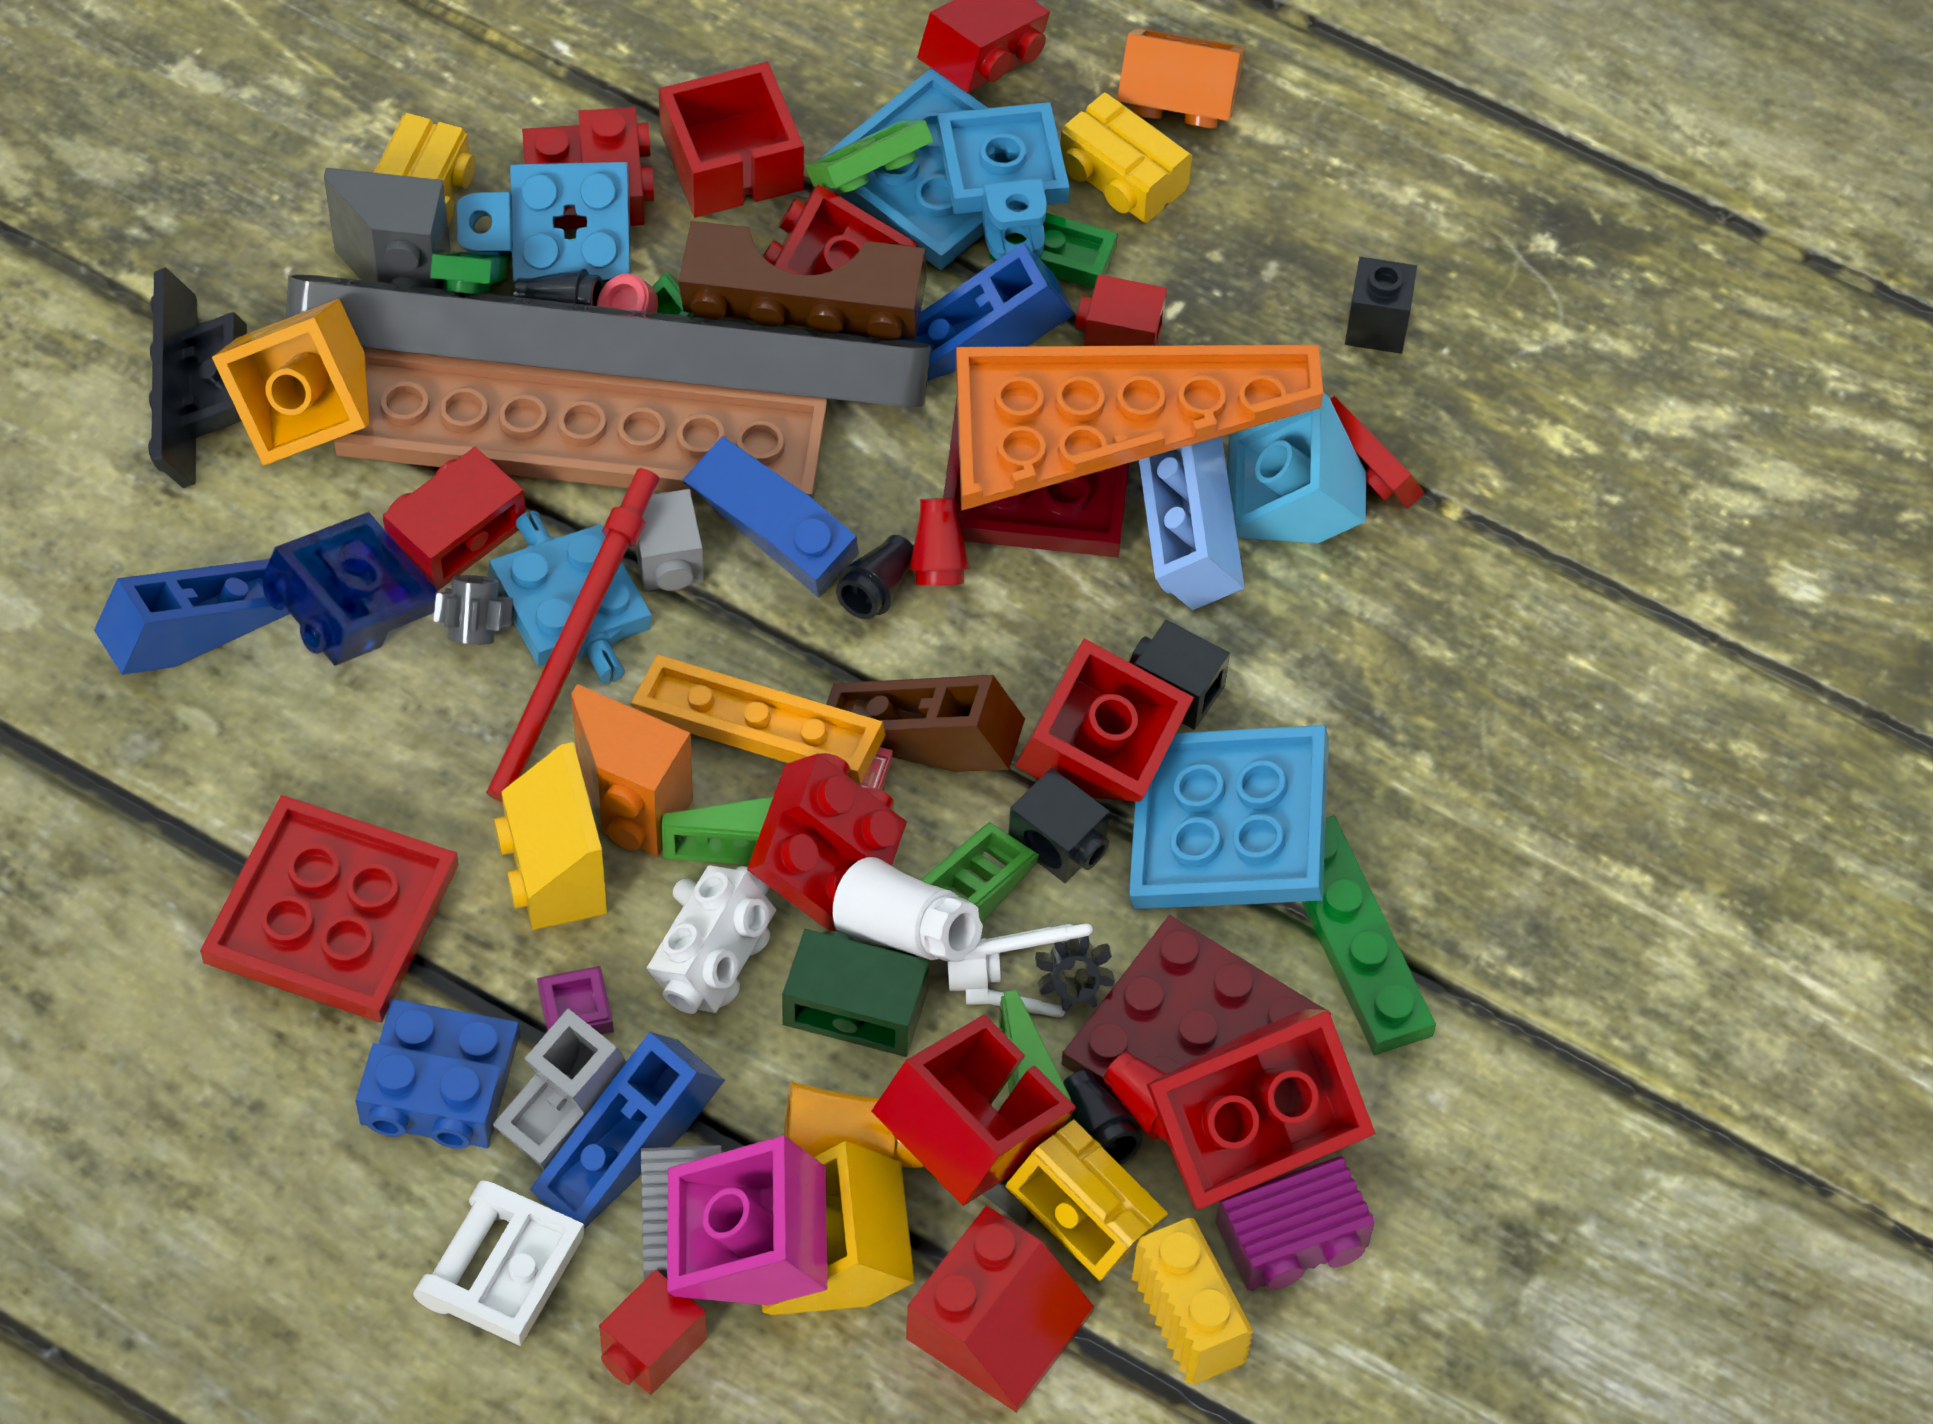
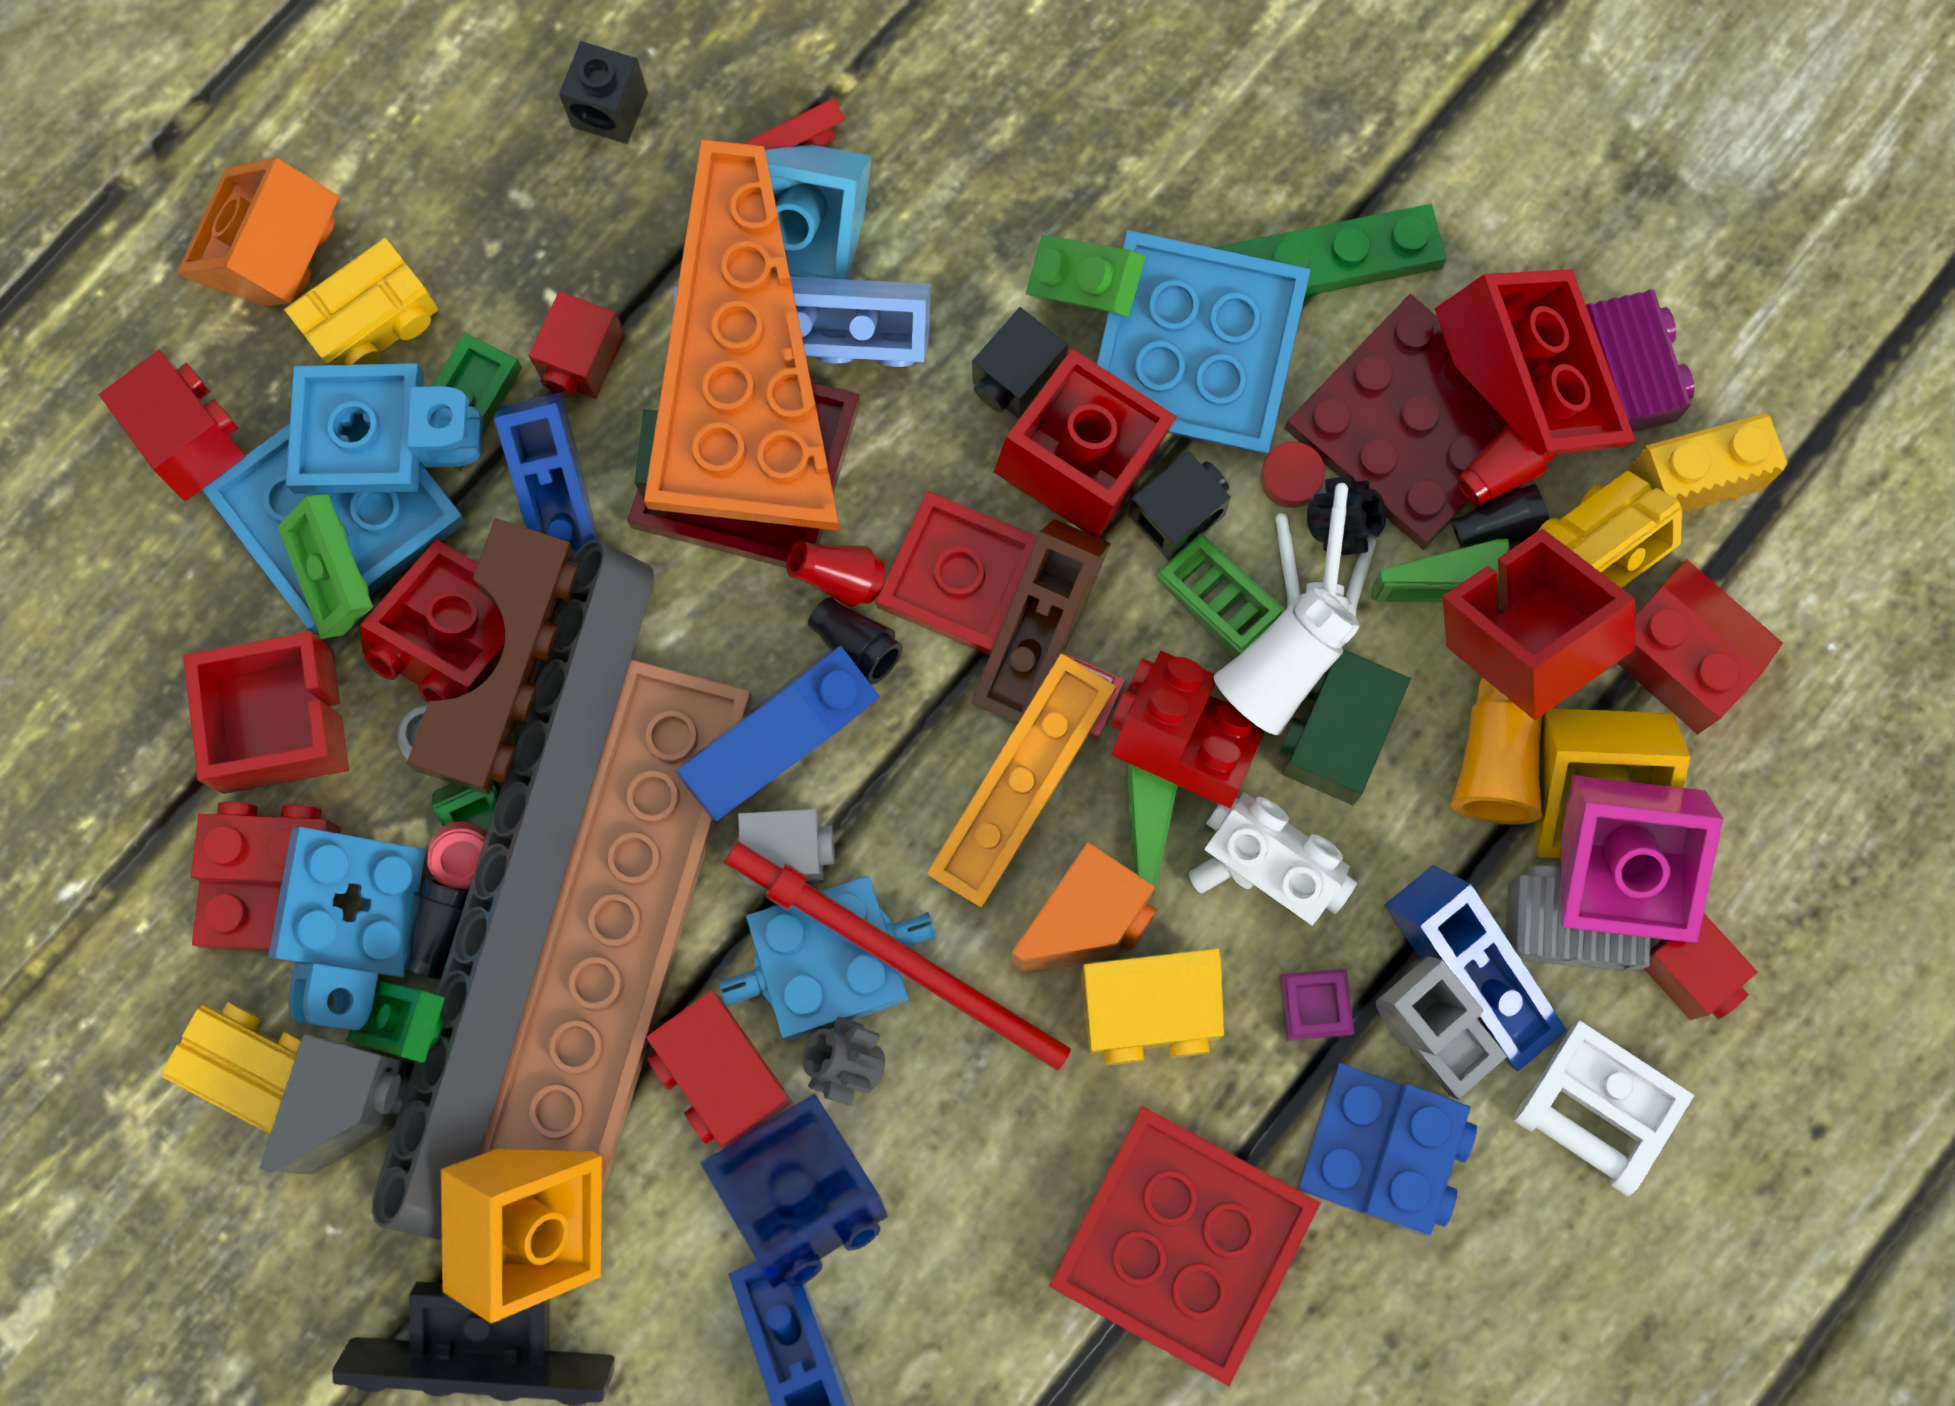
camera: 75 degrees left, 20 degrees up
none -> red plate [876,491,1038,656]
none -> bright green plate [1026,235,1146,317]
none -> red tile [1260,442,1325,508]

